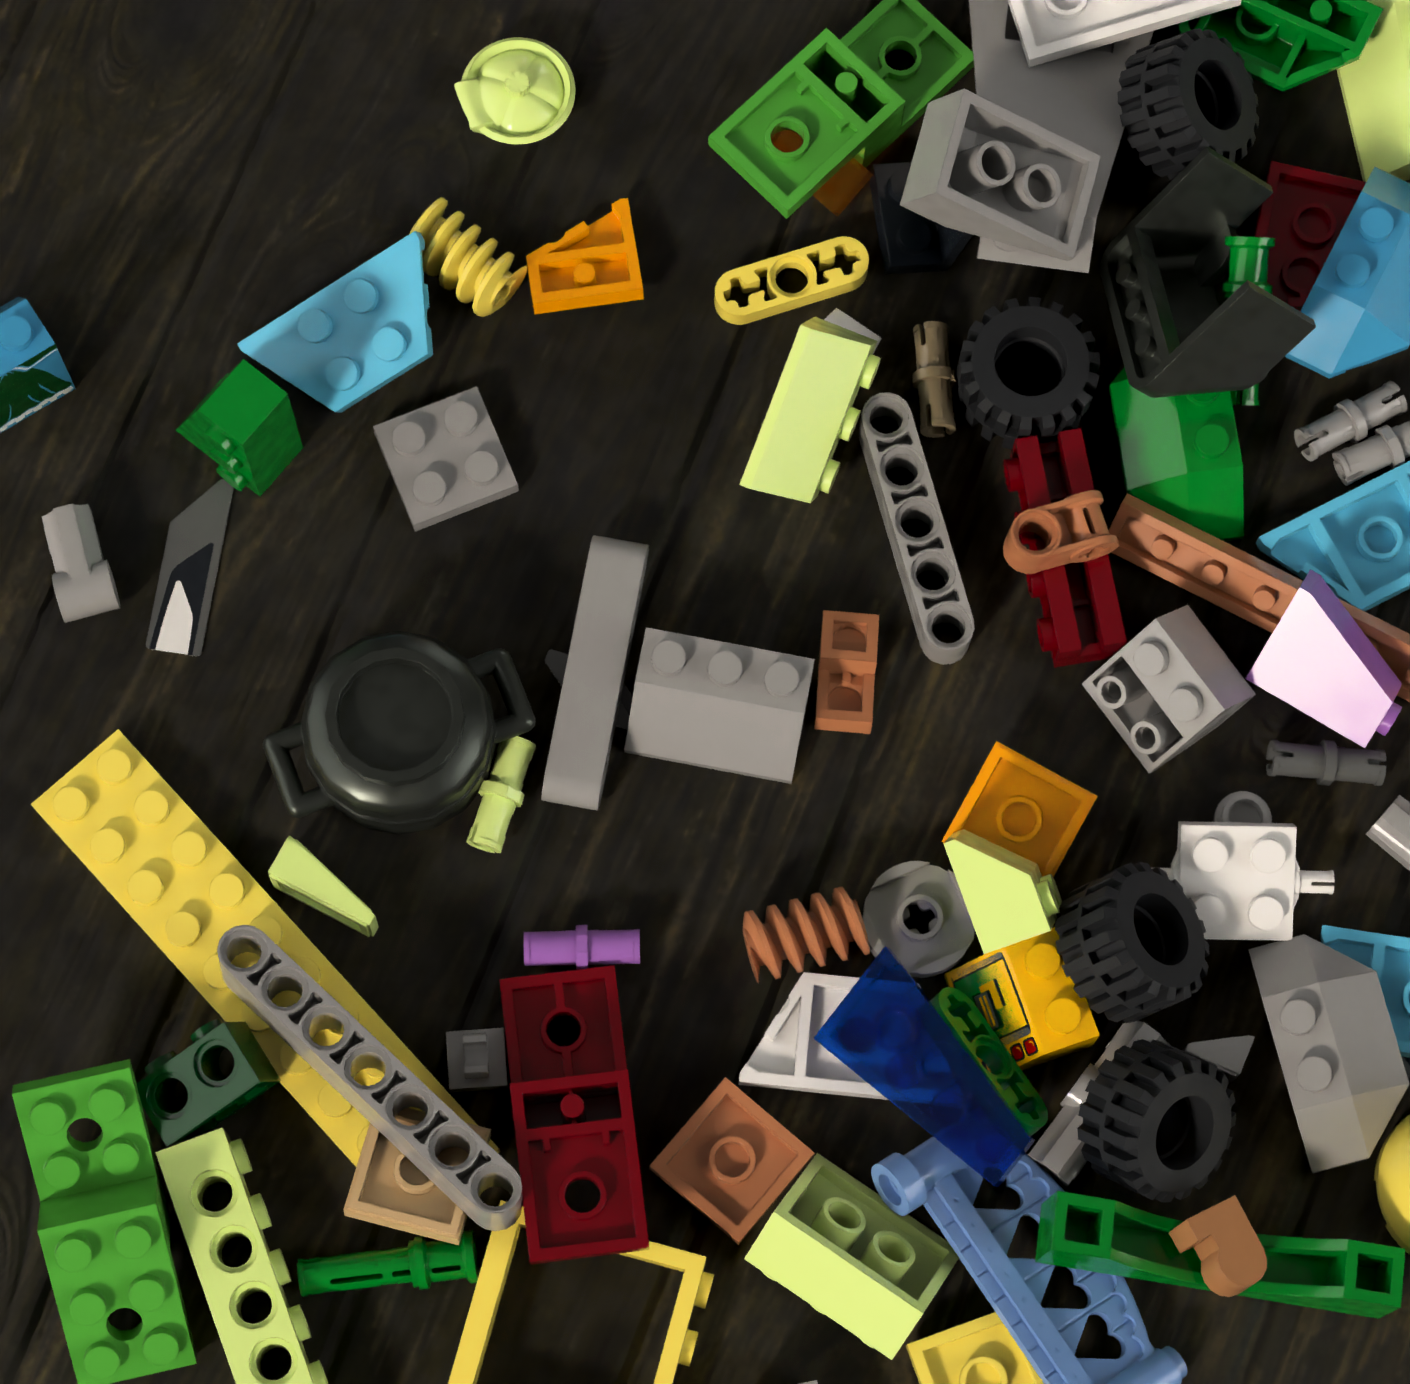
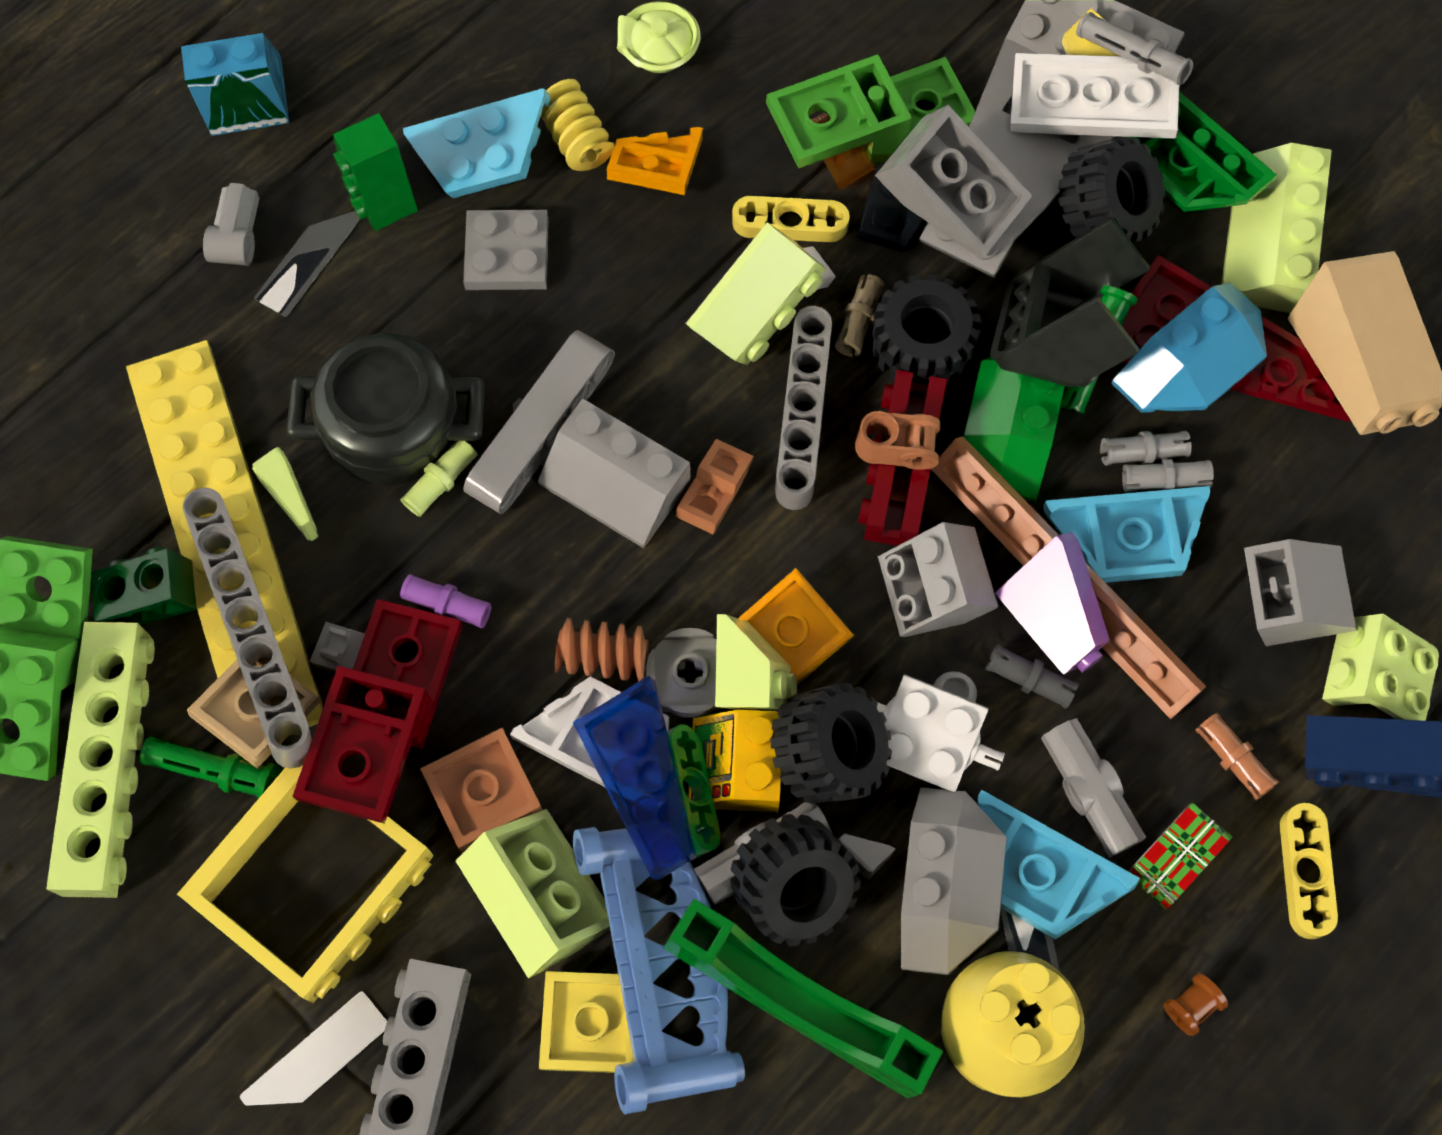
camera: 25 degrees right, 5 degrees down
medium nougat leg [1169,1195,1267,1297] -> none

